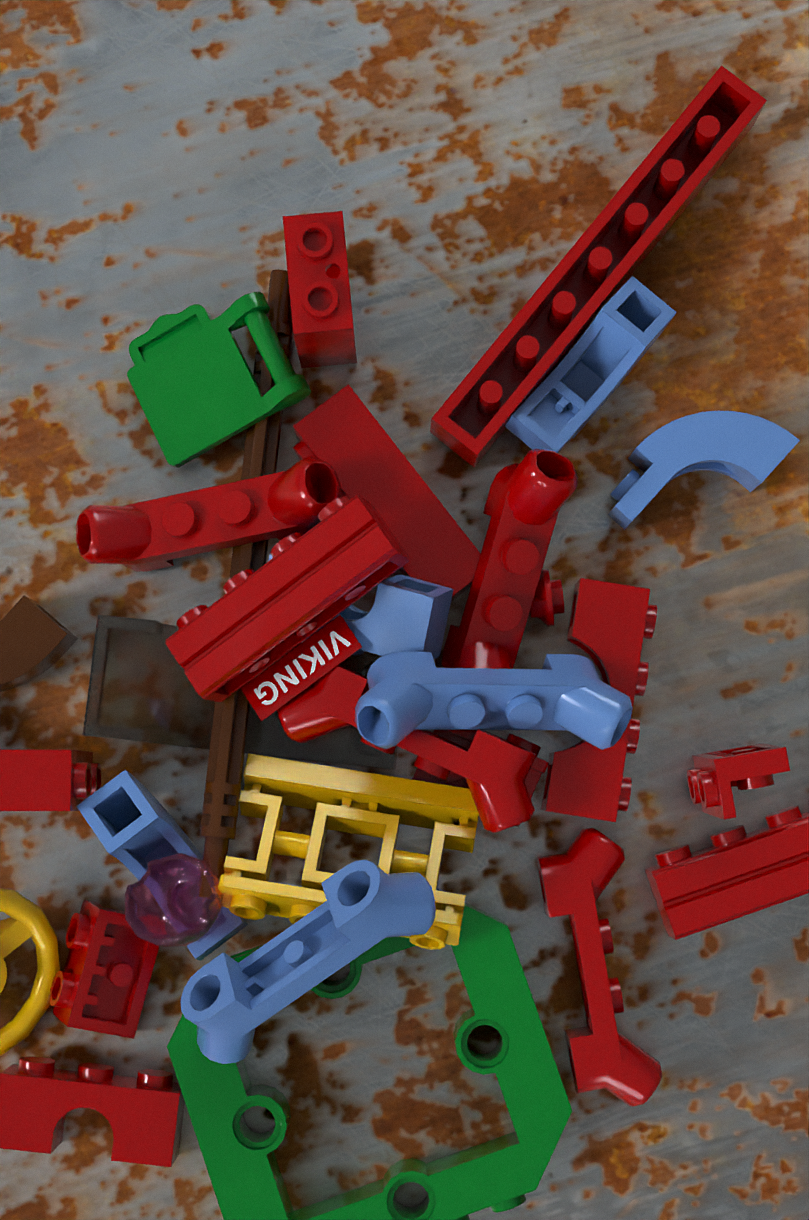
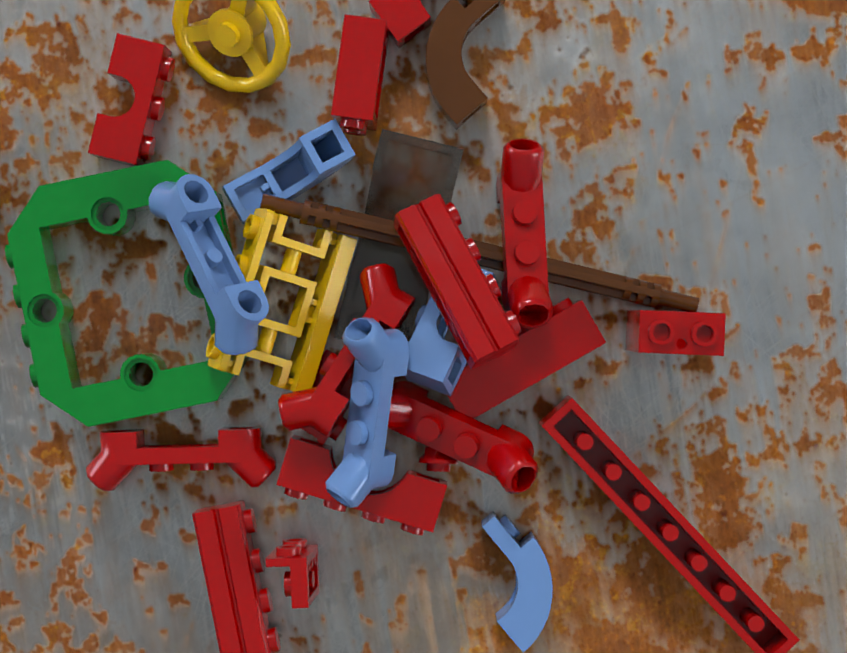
camera: 95 degrees right, 5 degrees up
red bracket [50,900,166,1039] -> none
clear pink hair [125,853,224,947] -> none
green piece [127,292,312,468] -> none
red sticker [241,615,362,721] -> none
medium blue arch [505,276,677,453] -> none

